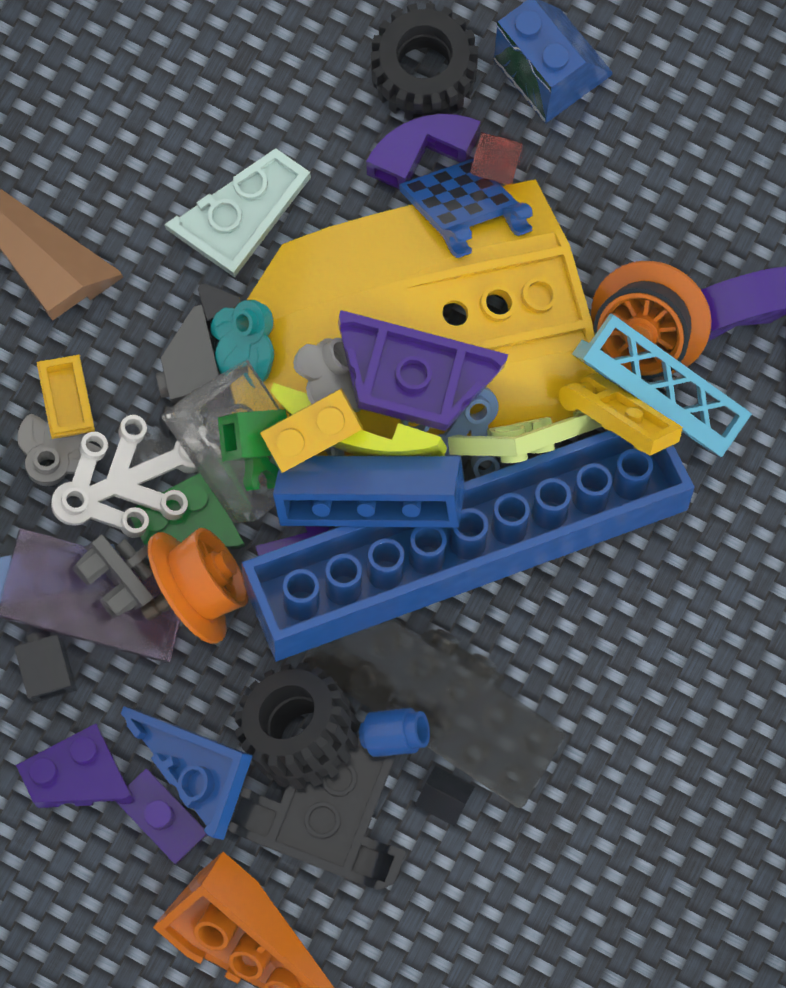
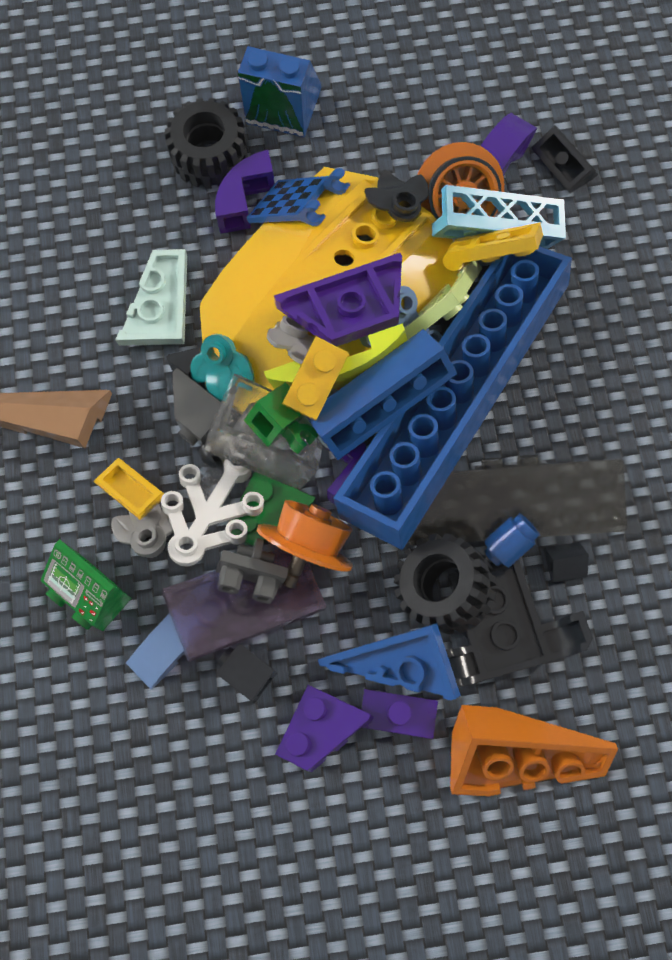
camera: 35 degrees left, 5 degrees down
clear red bracket [471,132,524,185] -> none
none -> black plate [364,170,429,222]

